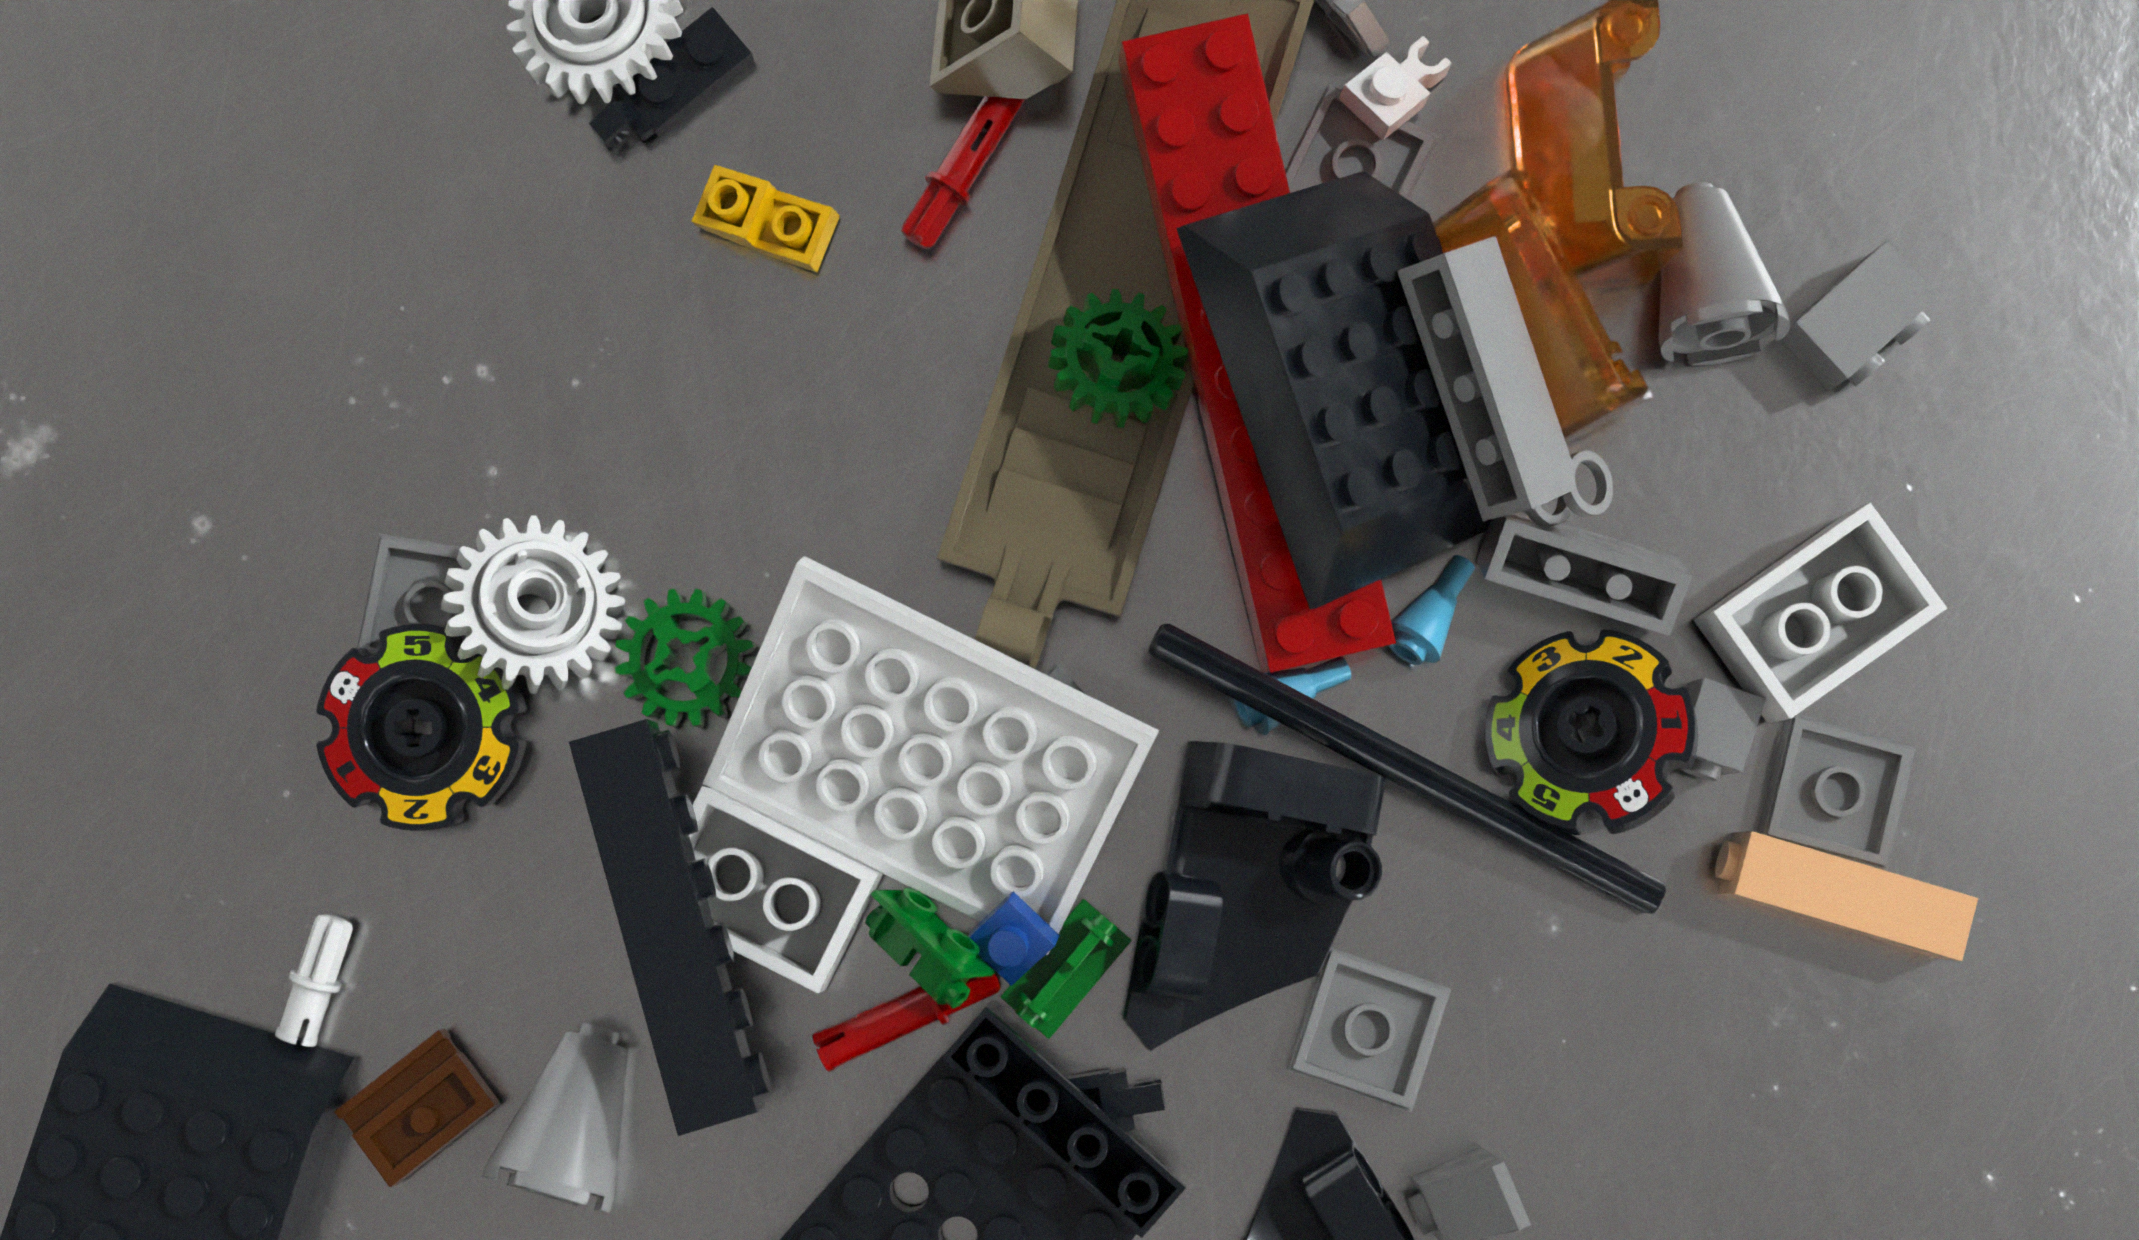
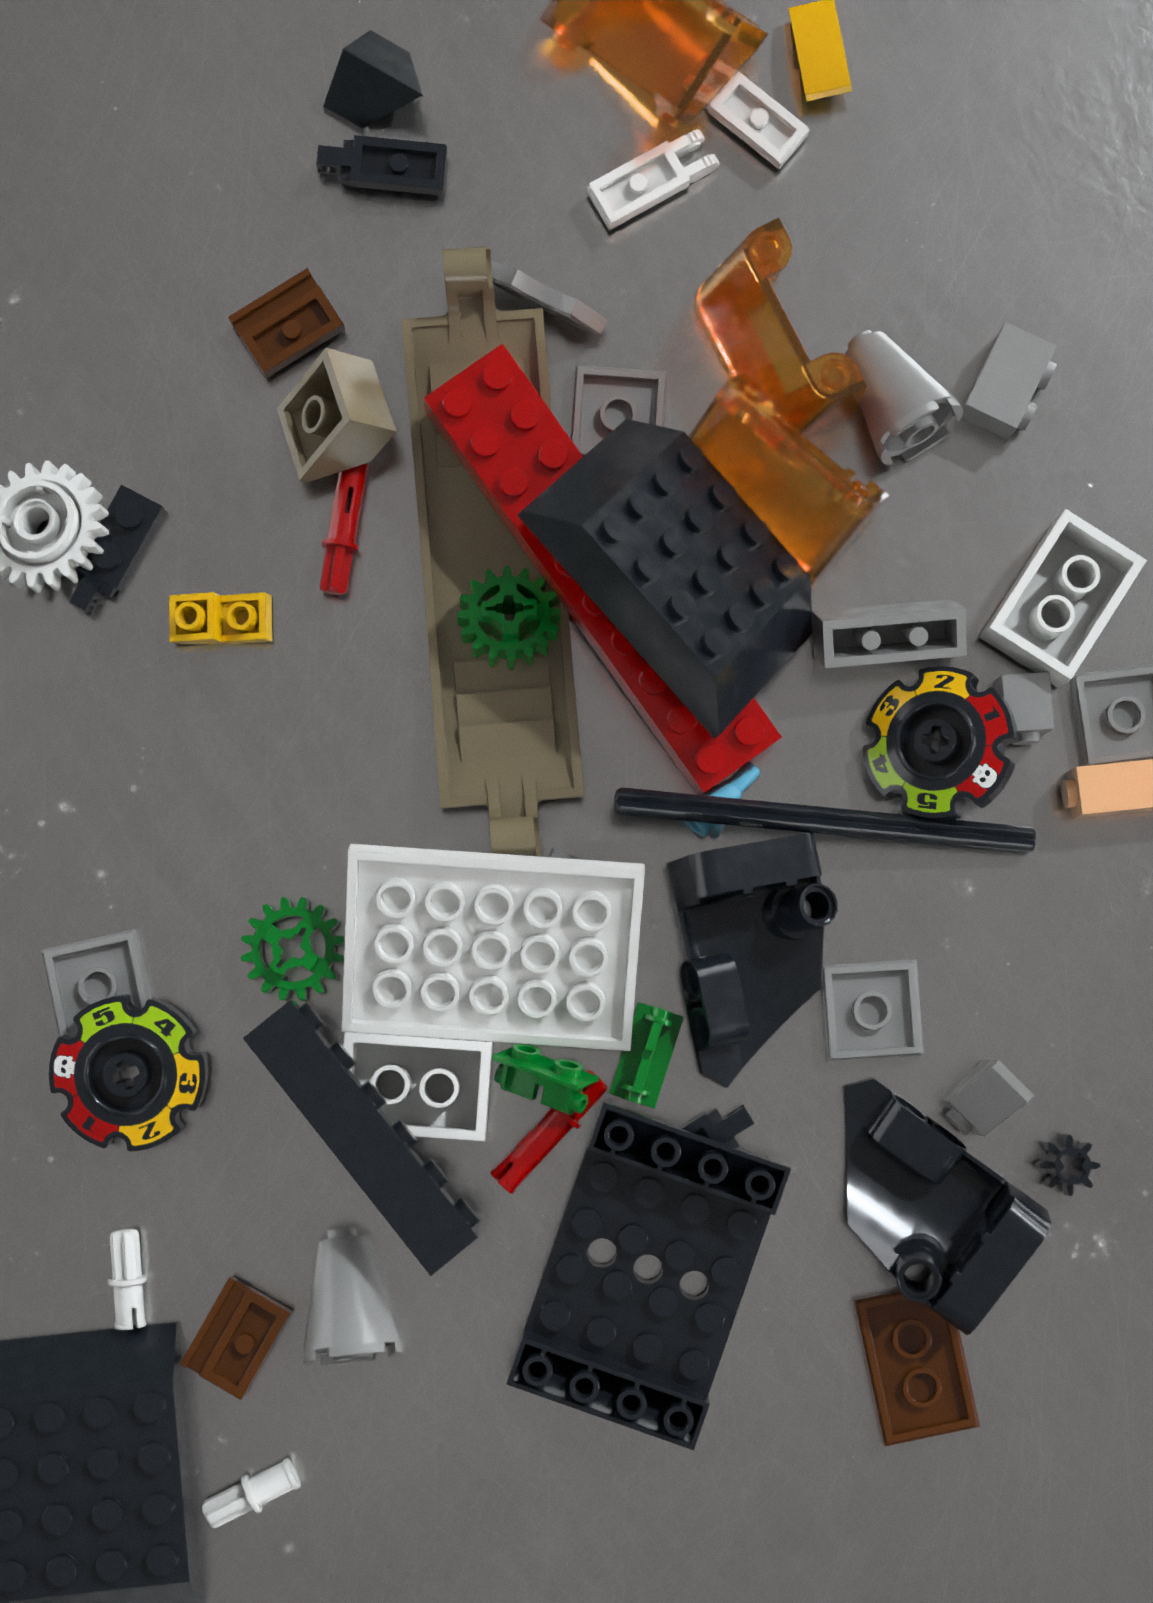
camera: 25 degrees left, 0 degrees up
white gear [441,515,625,694] -> none
blue plate [968,891,1060,986] -> none
white plate [1339,36,1452,140] -> none
medium azure cone [1389,555,1475,665] -> none
light grey hinge [1397,236,1613,527] -> none

